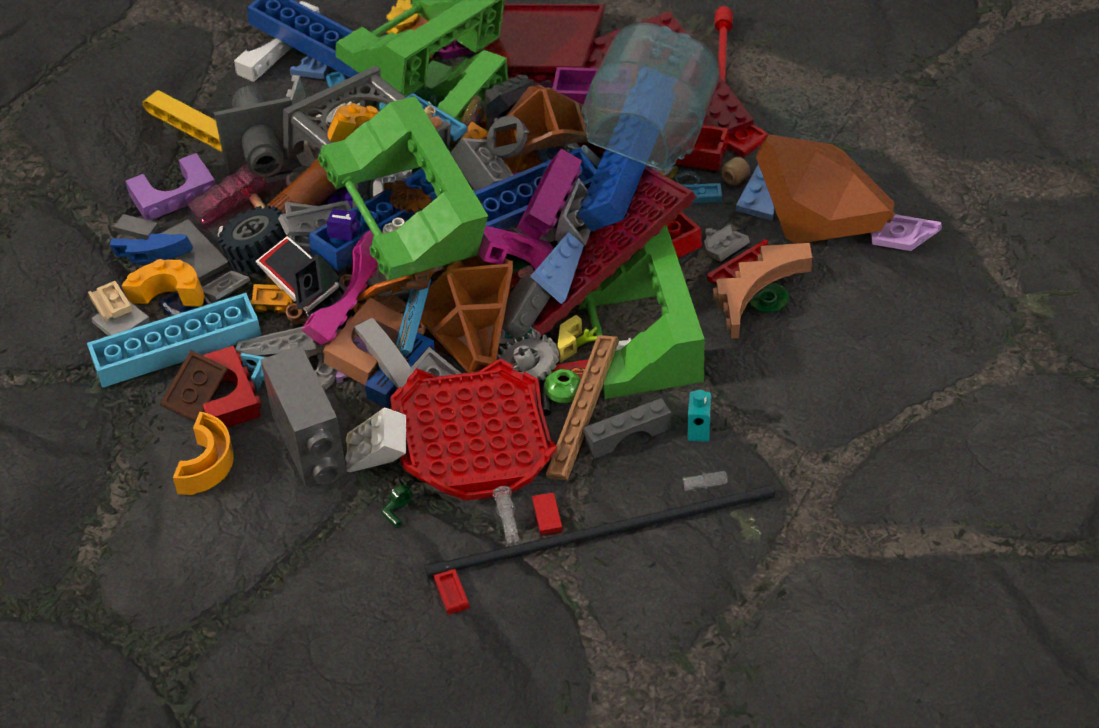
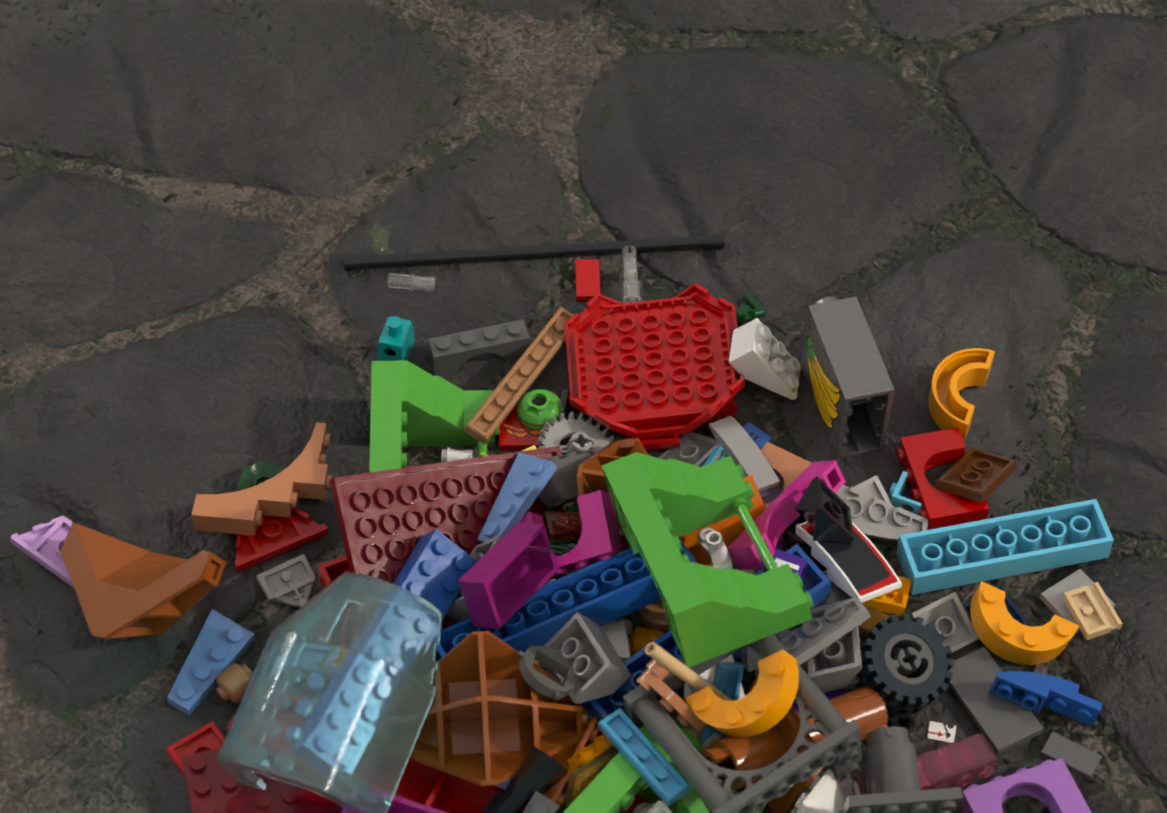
camera: 175 degrees left, 5 degrees up
red tile [434,569,470,615] -> none

